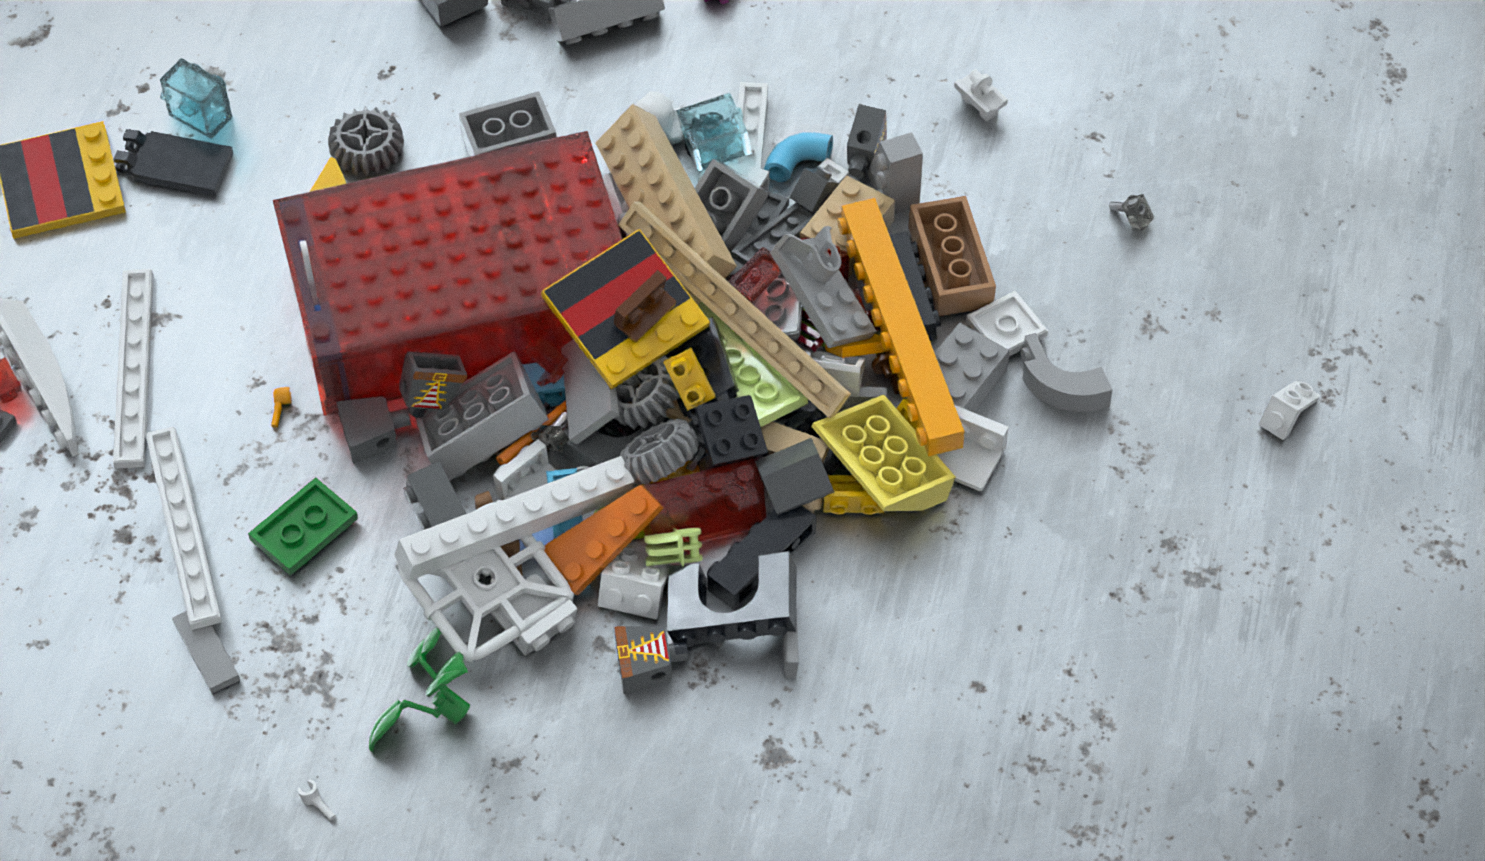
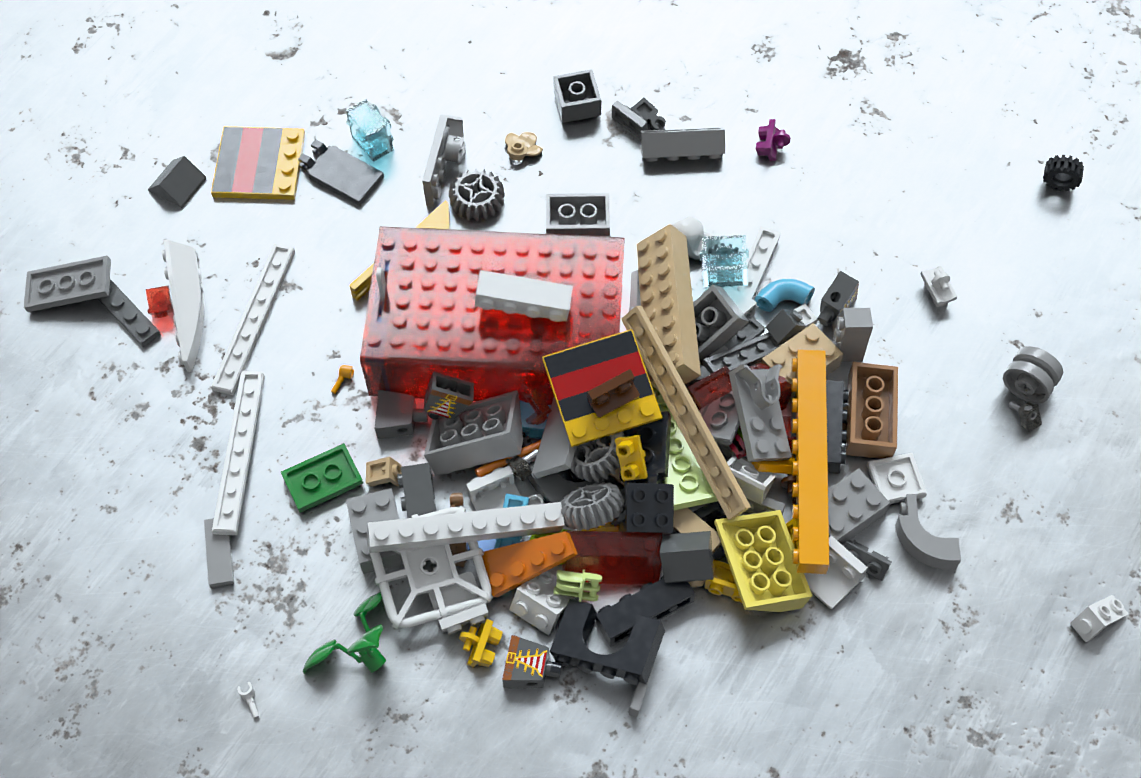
camera: 20 degrees right, 5 degrees up
none -> light grey brick [346,488,403,574]
none -> yellow tile [349,258,388,301]
none -> tan bracket [365,456,402,487]
none -> light grey plate [422,114,466,207]
none -> yellow hips [459,619,503,667]
none -> white brick [474,270,573,322]
none -> tan plate [505,132,543,161]
none -> dark grey hinge [844,539,892,581]
none -> light grey wheel [1002,346,1064,404]

